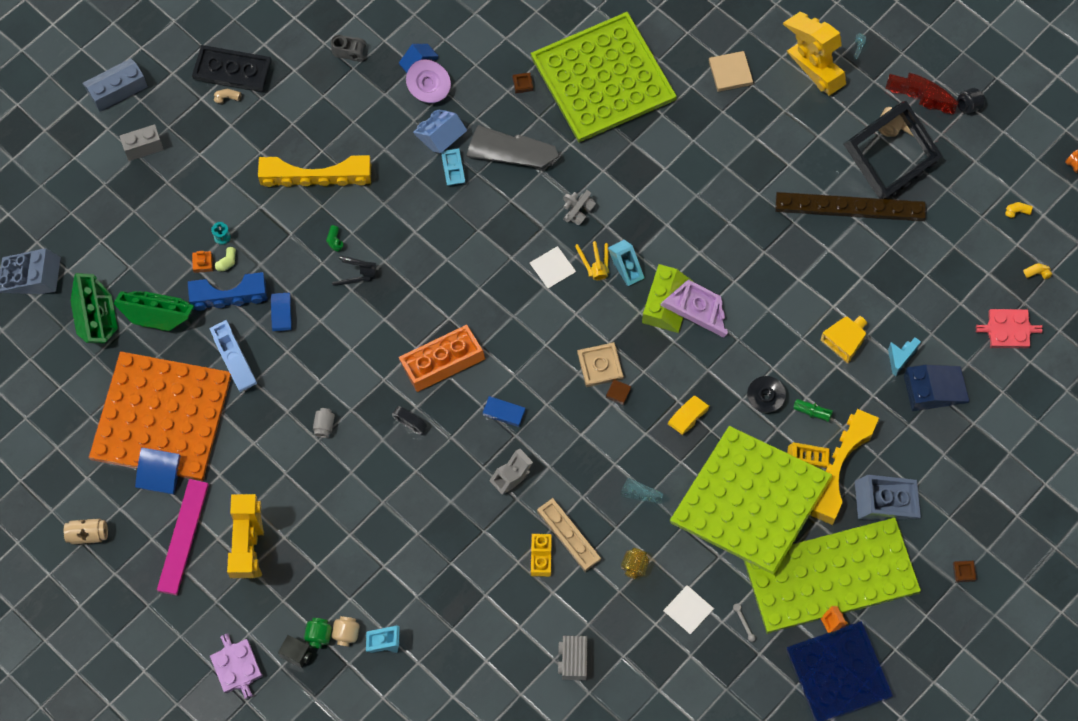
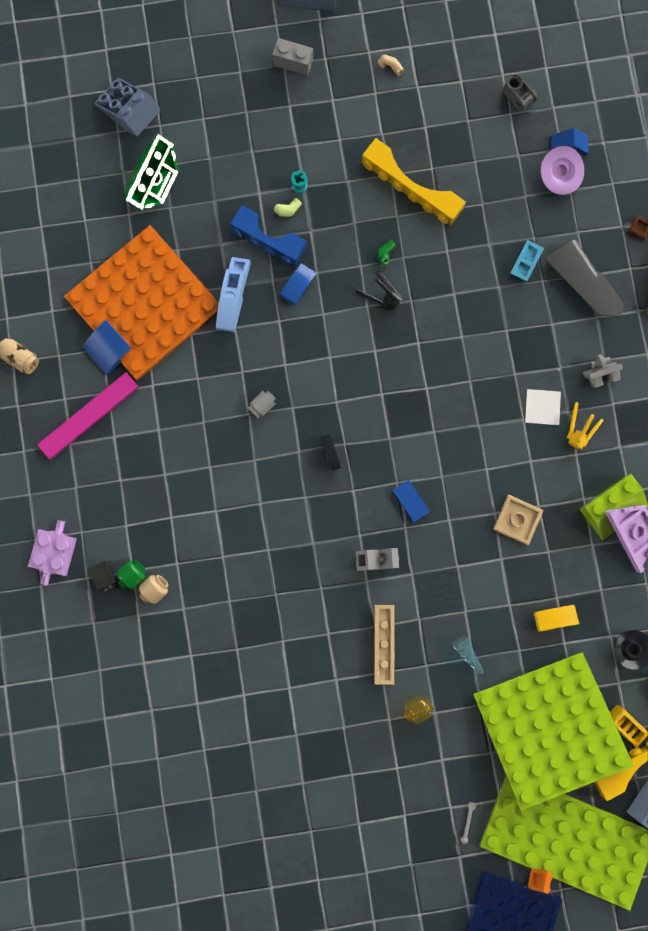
camera: 35 degrees right, 15 degrees up
green wedge [114,291,194,331] -> none
black plate [192,45,272,92] -> none
orange tile [192,251,213,273] -> none
yellow wedge [227,494,264,578] -> none
medium azure slope [366,626,400,653] -> none
orange slope [399,325,485,392] -> none
medium blue slope [413,109,467,153] -> none
yellow slope [531,534,551,577] -> none
light grey brick [558,636,587,680] -> none
reddish brown tile [606,379,631,405] -> none
medium azure slope [608,240,644,286] -> none
white sticker [663,586,714,634] -> none

